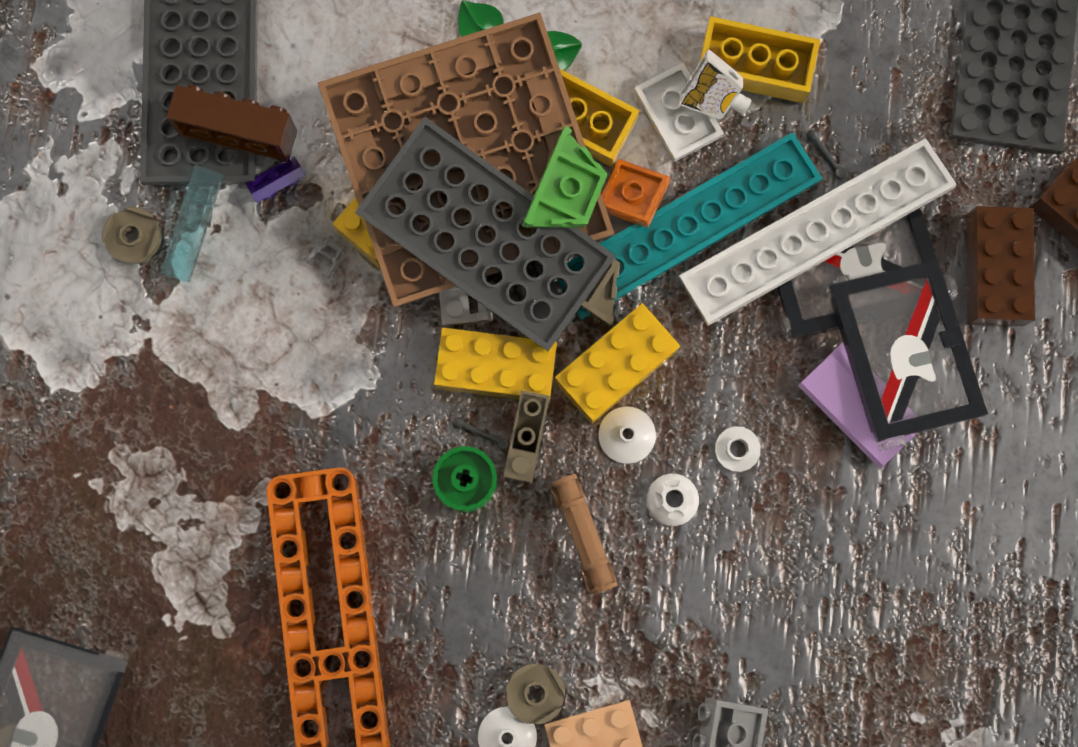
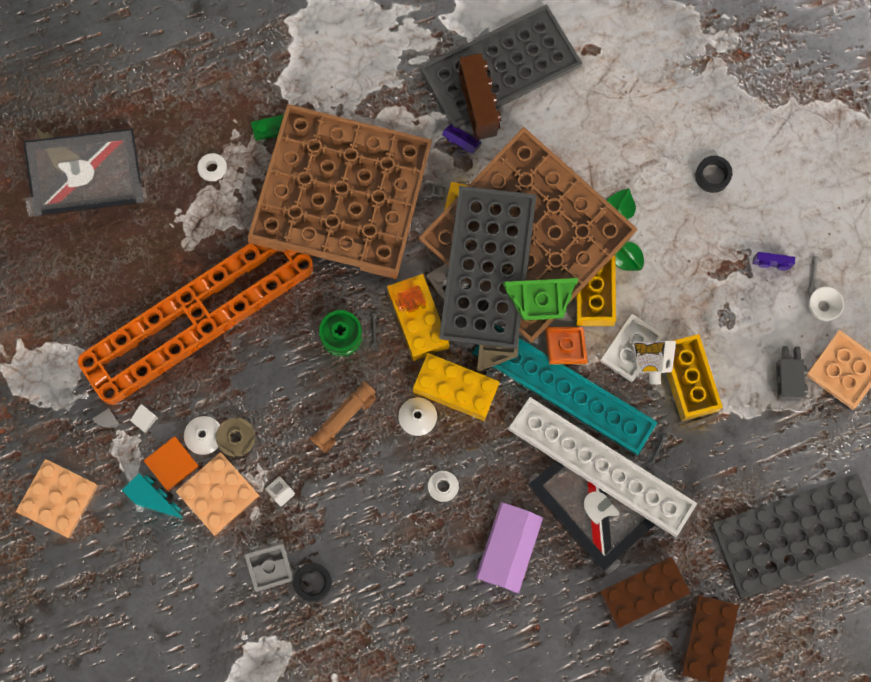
camera: 65 degrees right, 5 degrees down
dark tan plate [102,207,162,265] -> none
clear light blue tile [161,165,224,282] -> none
dark tan slope [503,390,550,482] -> none
white piece [646,474,699,526] -> none
door [828,259,988,452] -> none
none -> white piece [197,153,227,181]
none -> medium nougat plate [248,104,432,279]
none -> green plate [251,115,284,141]
none -> white slope [265,476,295,506]
none -> black tyre [293,563,332,602]
none -> clear orange brick [395,285,426,313]

